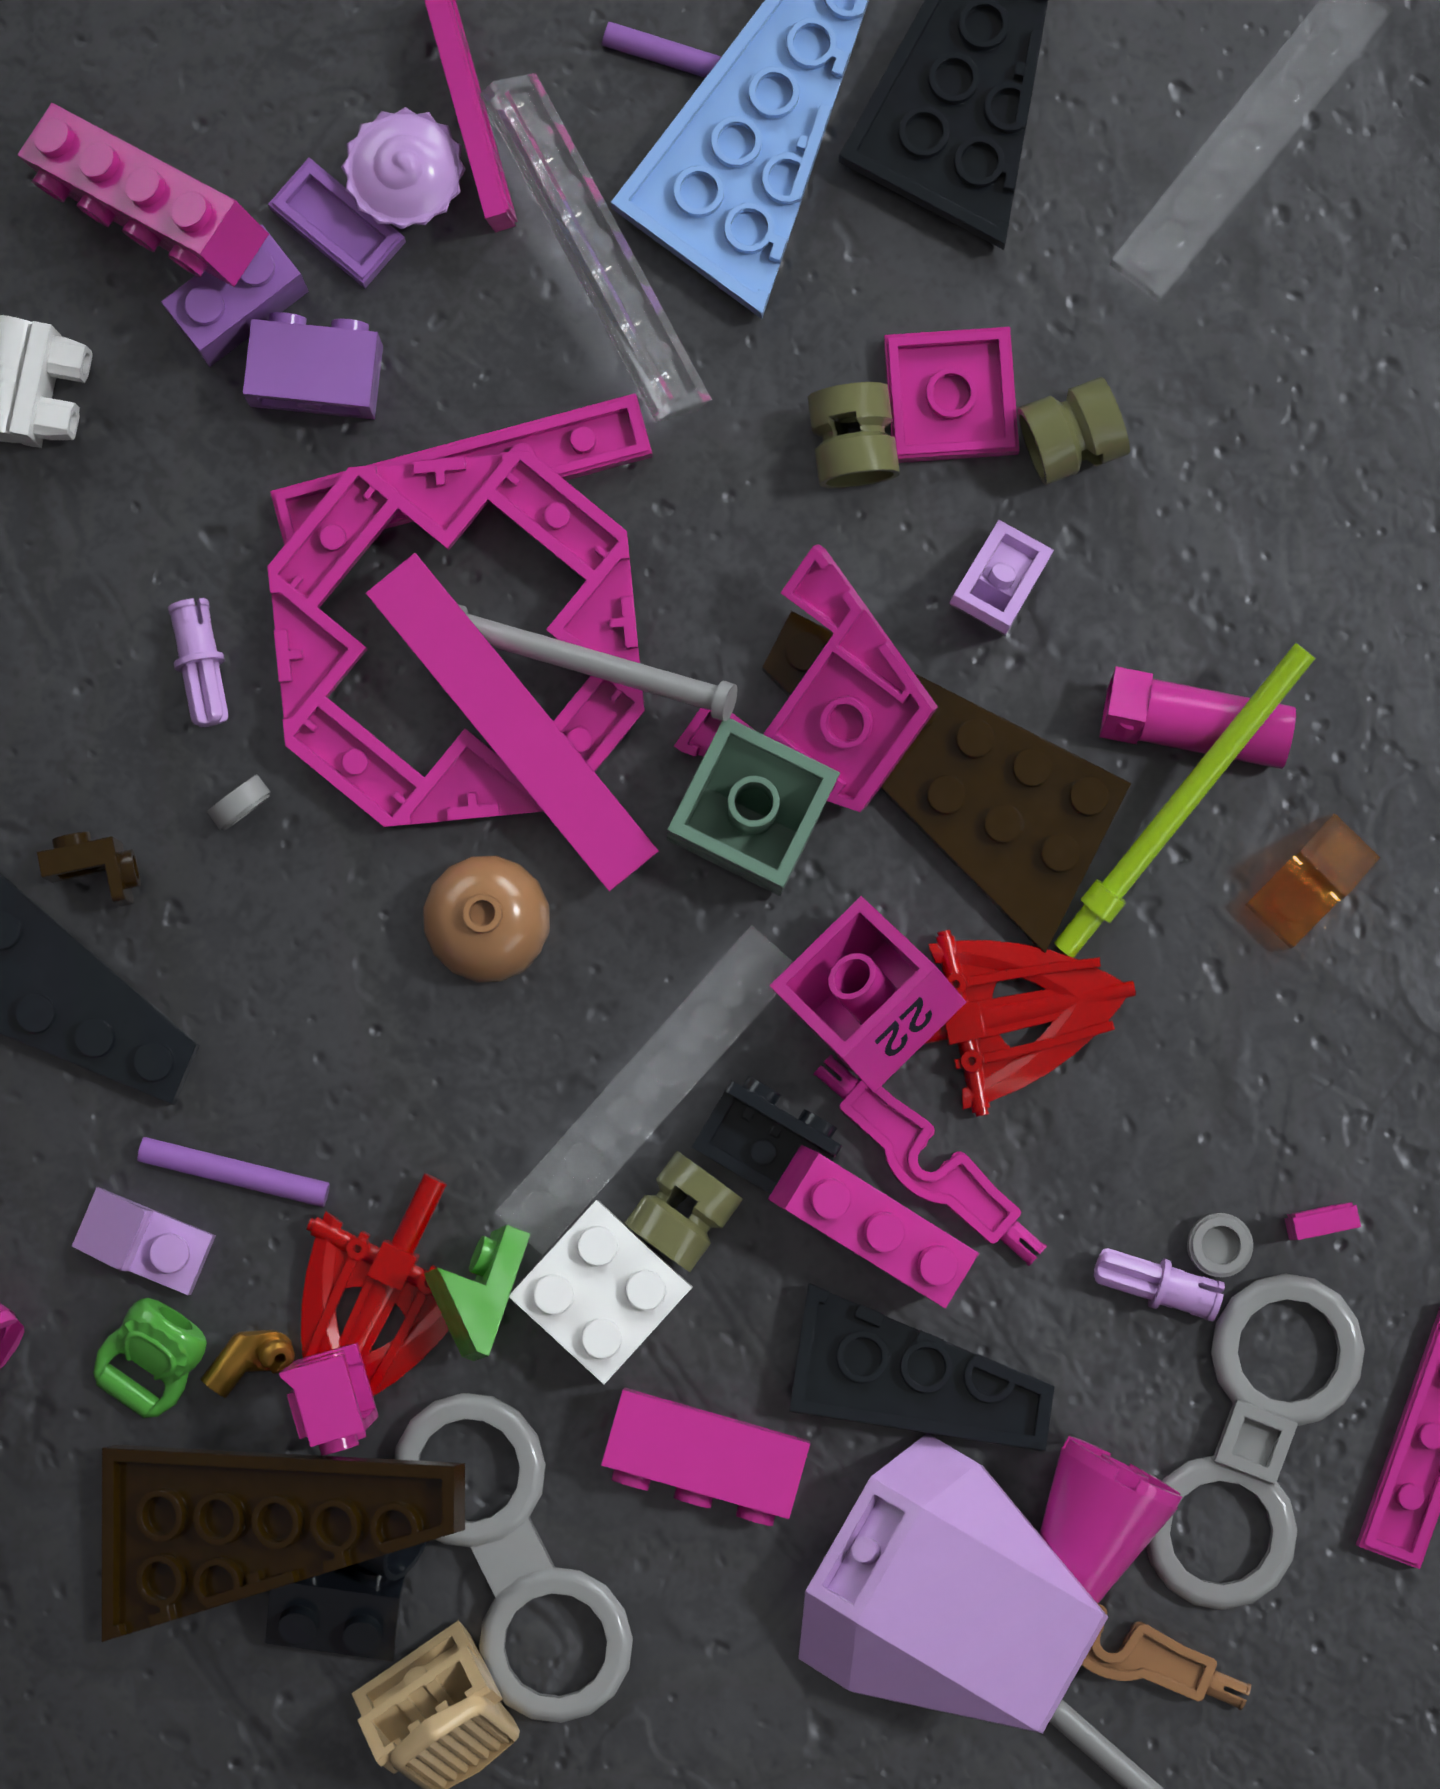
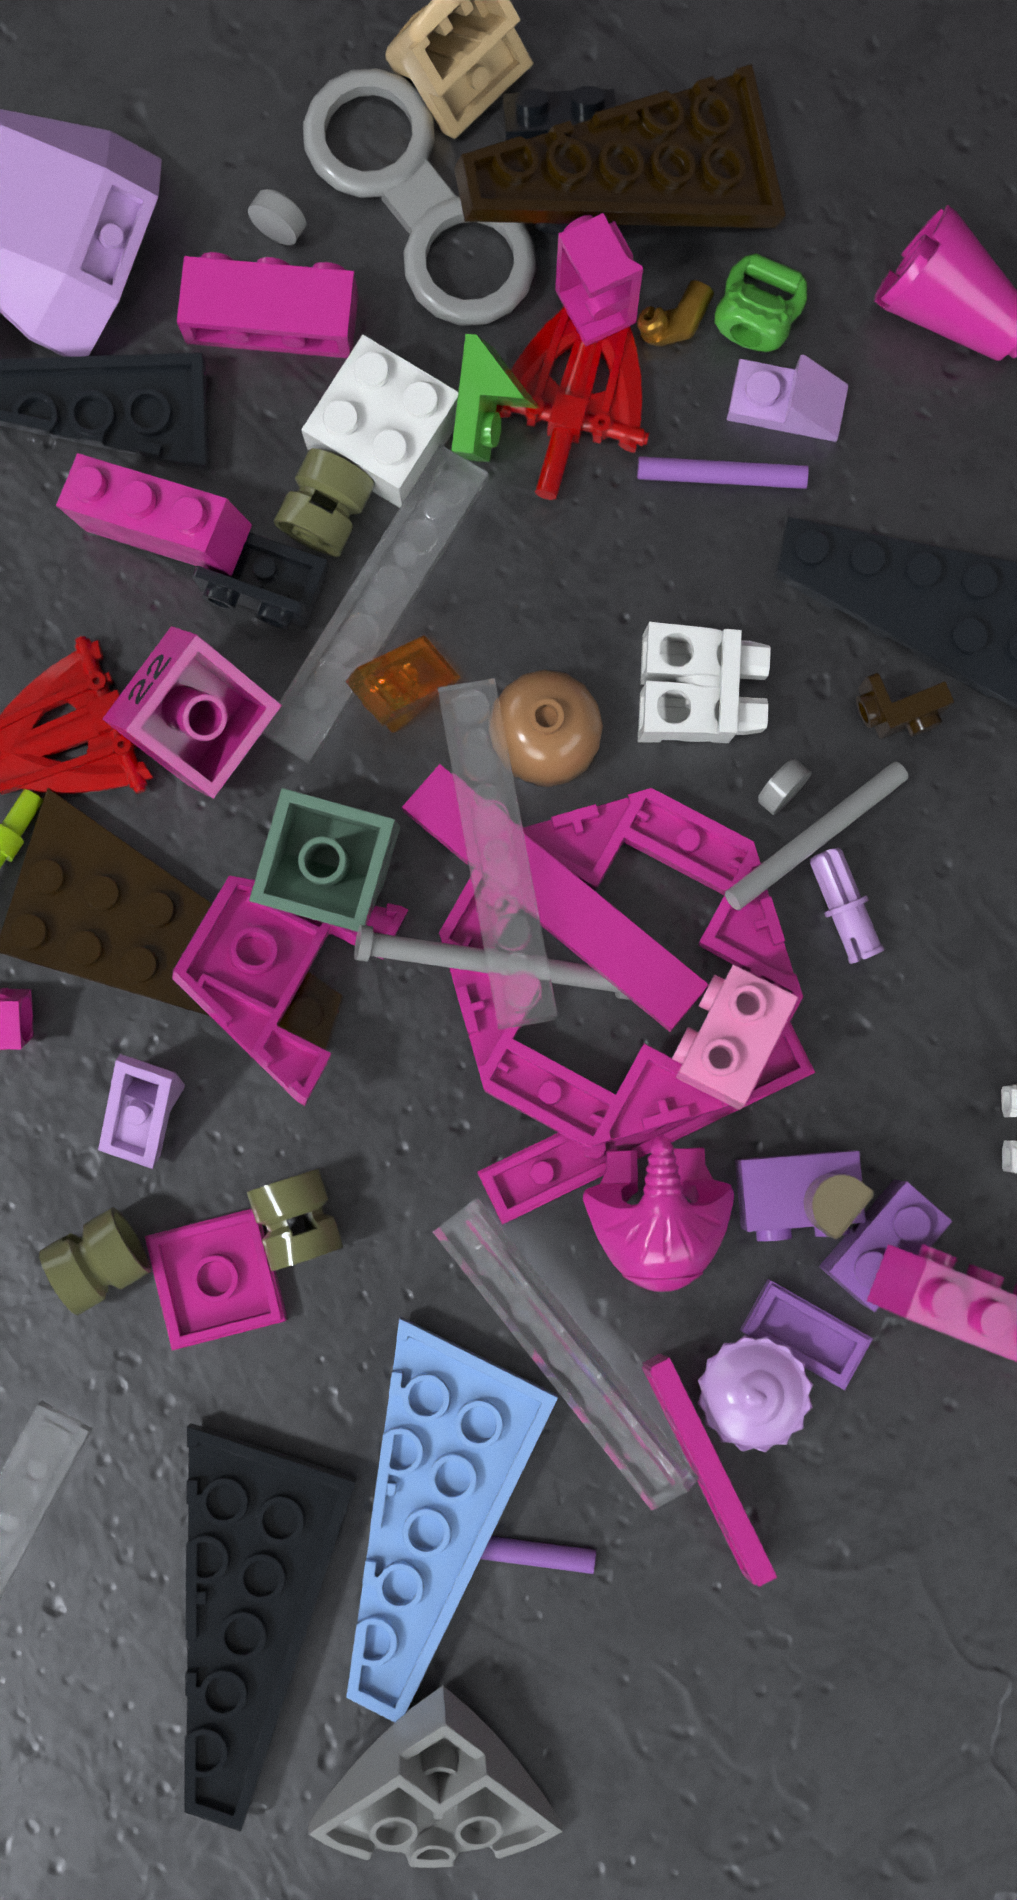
camera: 170 degrees right, 0 degrees up
dark pink piece [813,1054,1047,1266] -> none
none -> light grey tile [248,189,306,245]
none -> clear orange slope [345,635,460,733]
none -> clear plate [437,678,558,1030]
none -> dark pink piece [583,1135,734,1292]
none -> white hips [638,622,771,743]
none -> bright pink brick [672,965,798,1110]
none -> light grey bar [725,761,908,910]
none -> dark tan brick [804,1173,874,1239]

